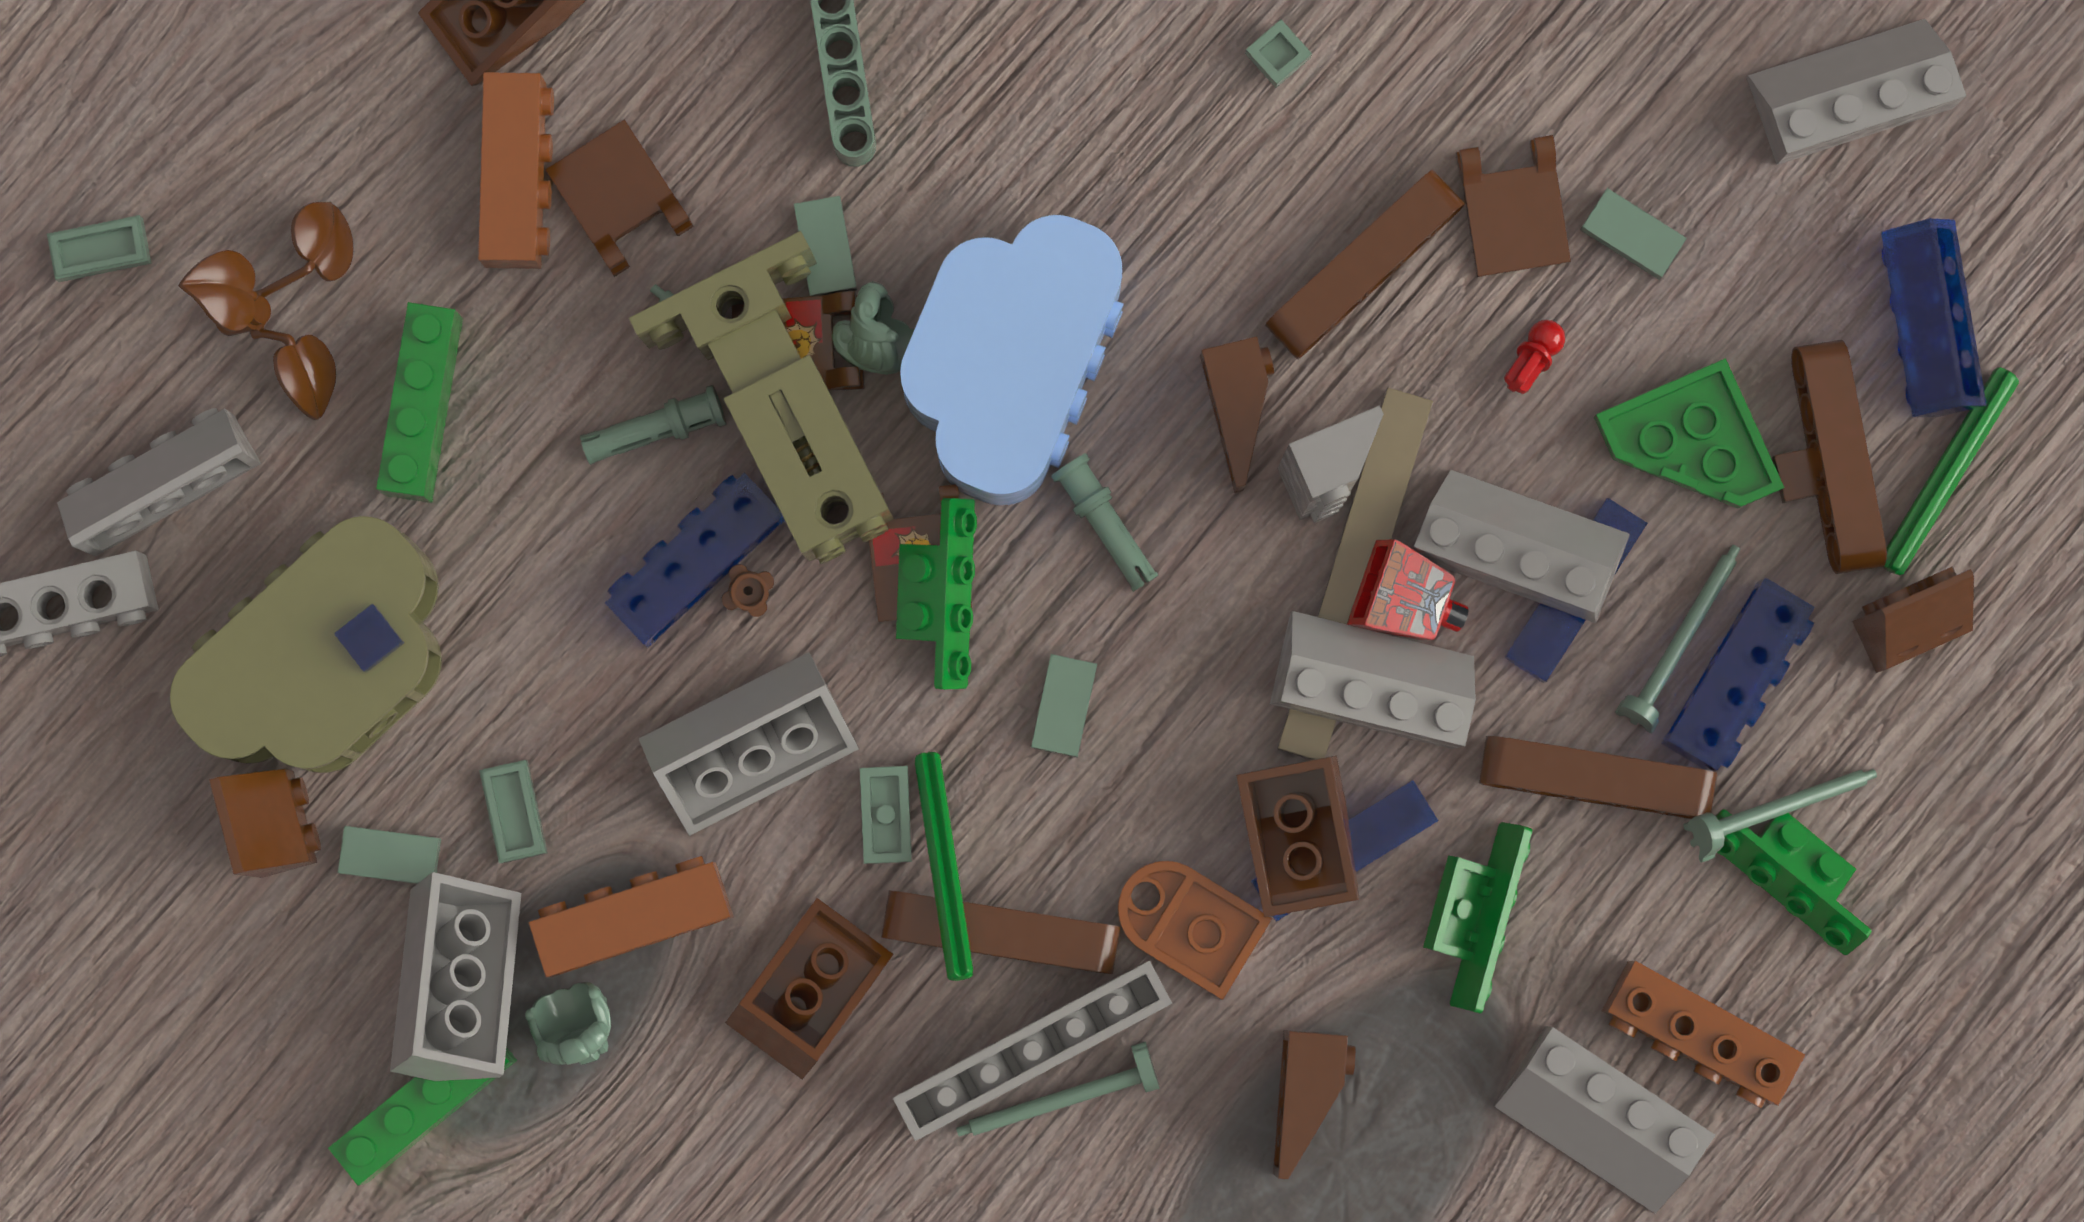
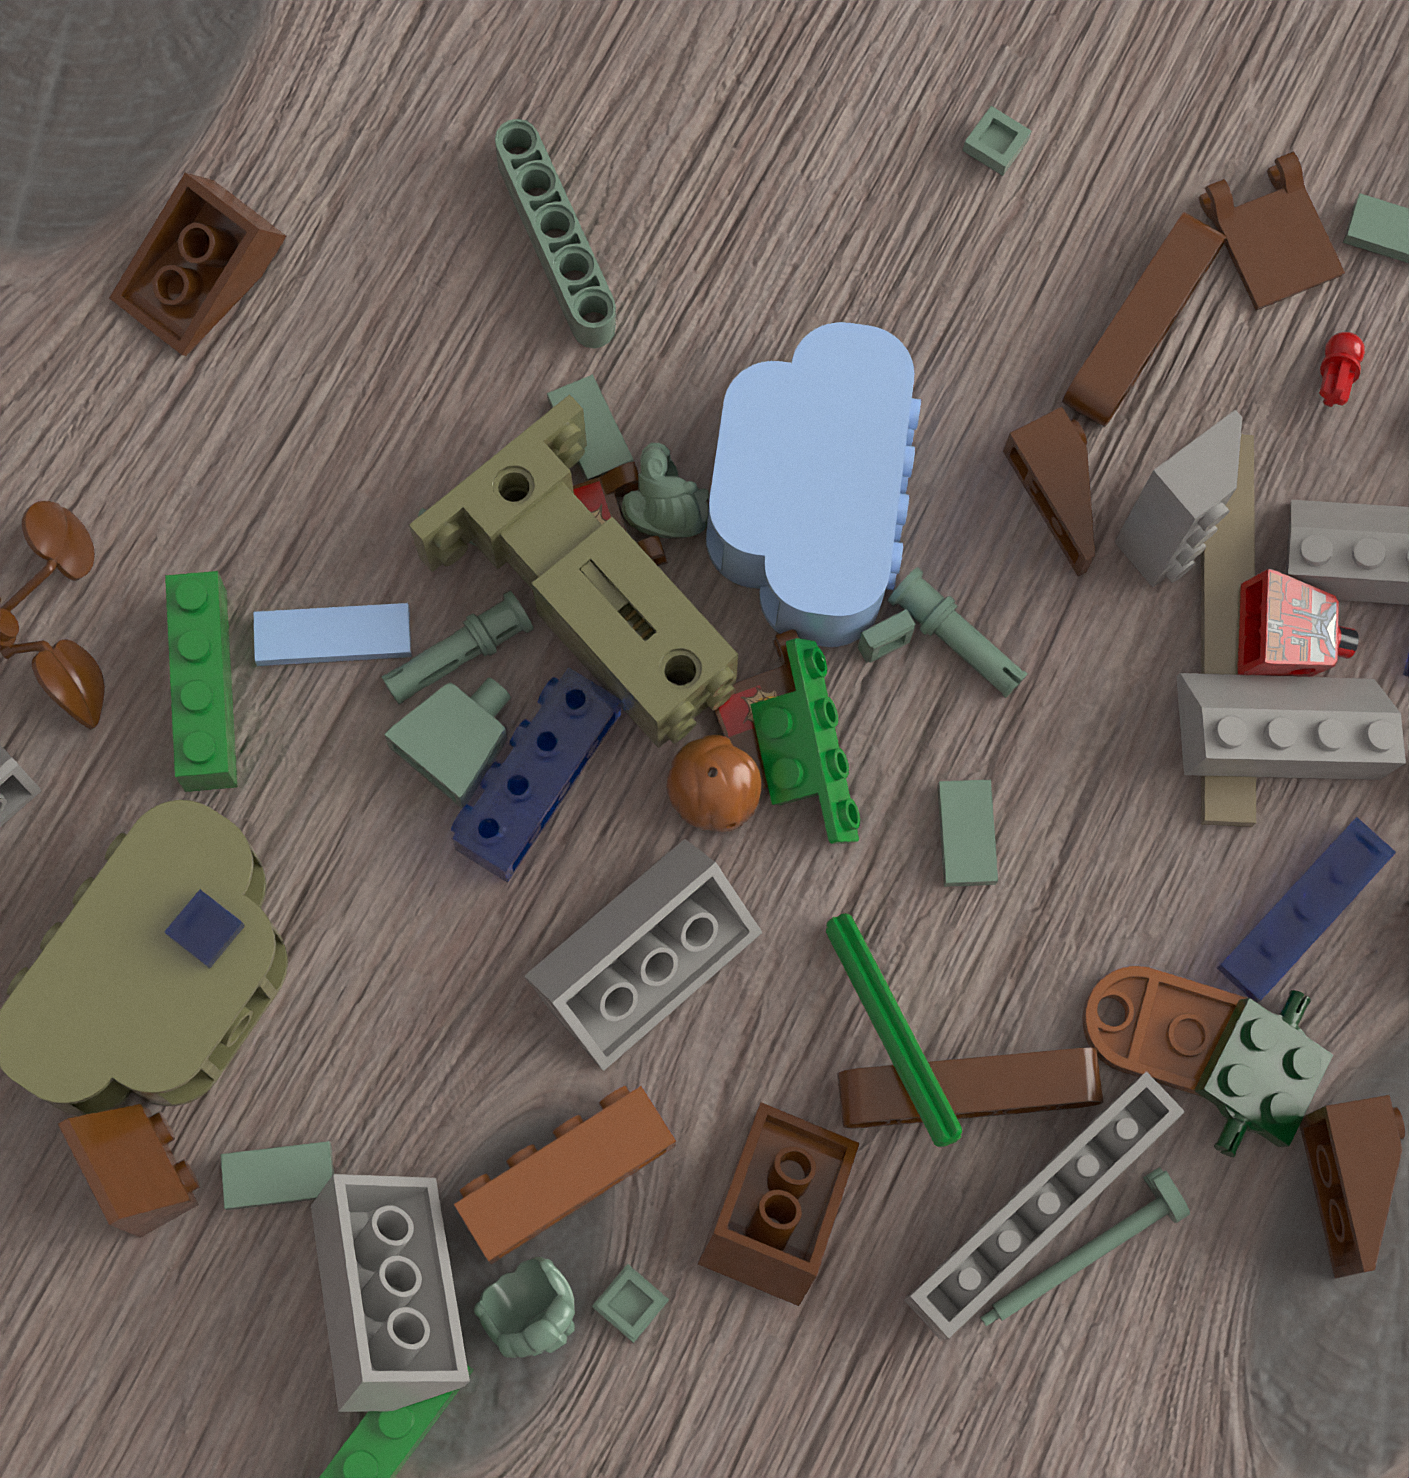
camera: 20 degrees left, 10 degrees down
dark orange brick [478,72,554,269] -> none
sand green tile [479,760,548,864] -> none
reddish brown flag [545,119,694,277] -> none
reddish brown plate [721,564,774,617] -> none
sand green plate [860,766,912,864] -> none
reddish brown slope [1236,755,1360,917] -> none
none -> light blue tile [253,603,412,666]
none -> sand green torso [384,677,511,809]
none -> sand green tile [592,1264,669,1343]
none -> dark orange piece [666,735,761,833]
none -> sand green tile [858,609,915,663]
none -> plate [1194,990,1333,1157]

